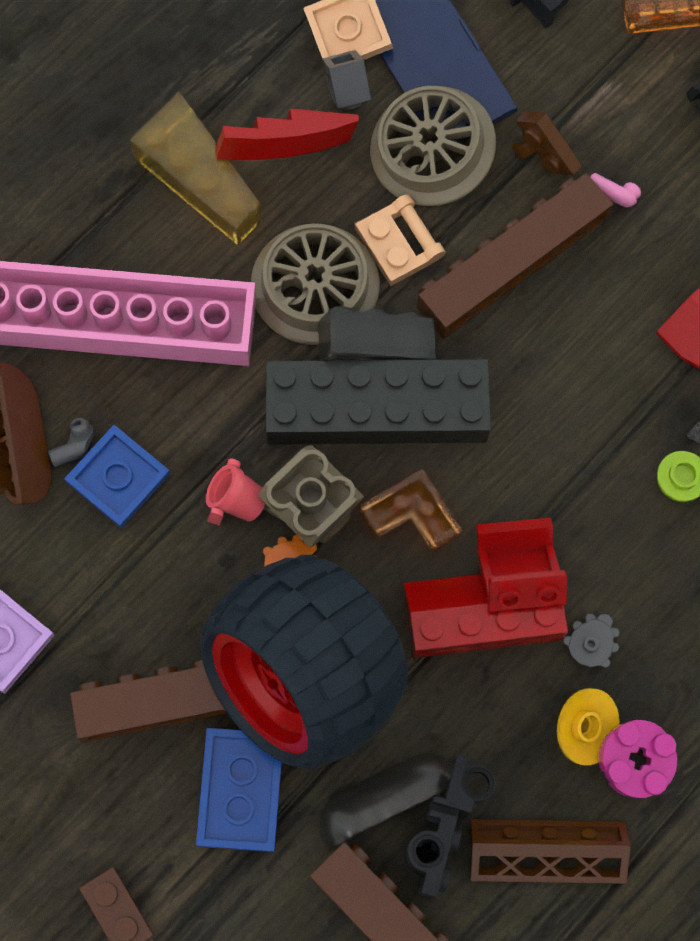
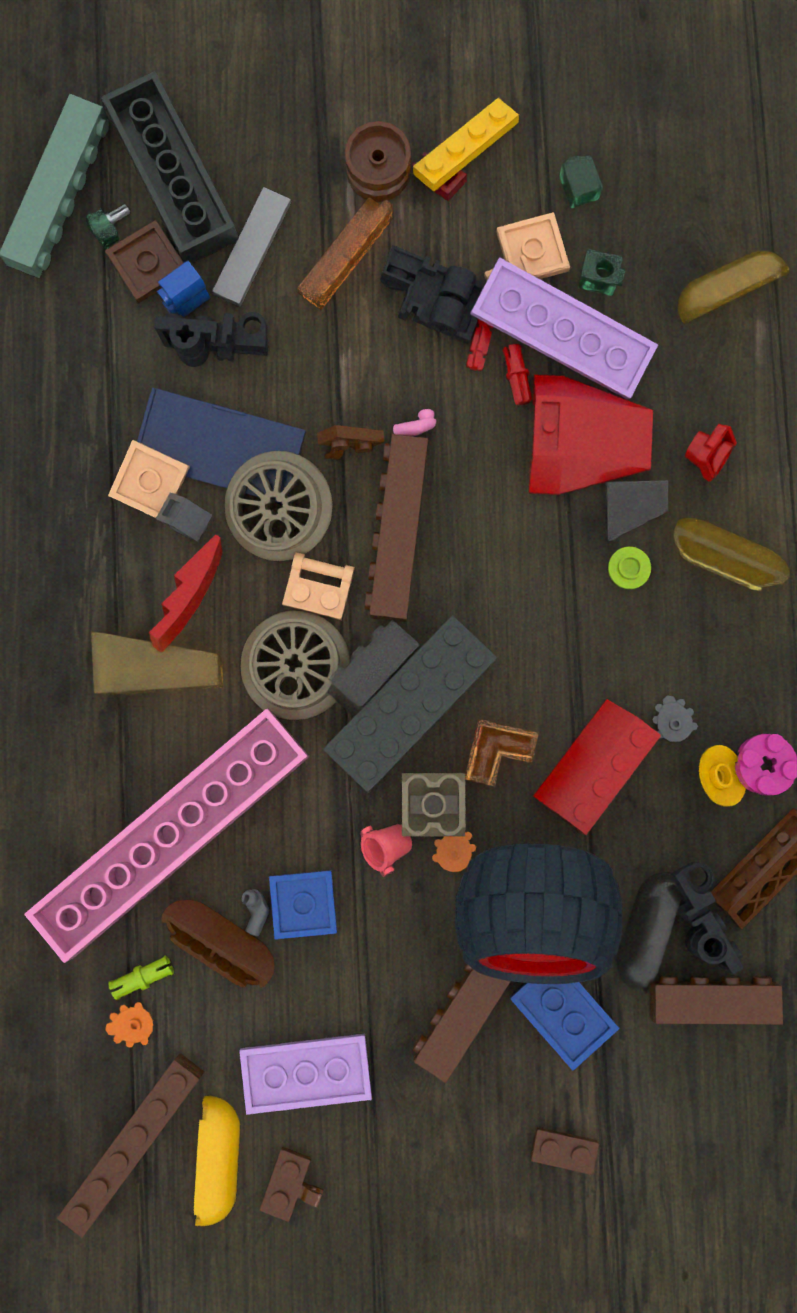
camera: 40 degrees left, 10 degrees up
red panel [476,517,567,612] -> none

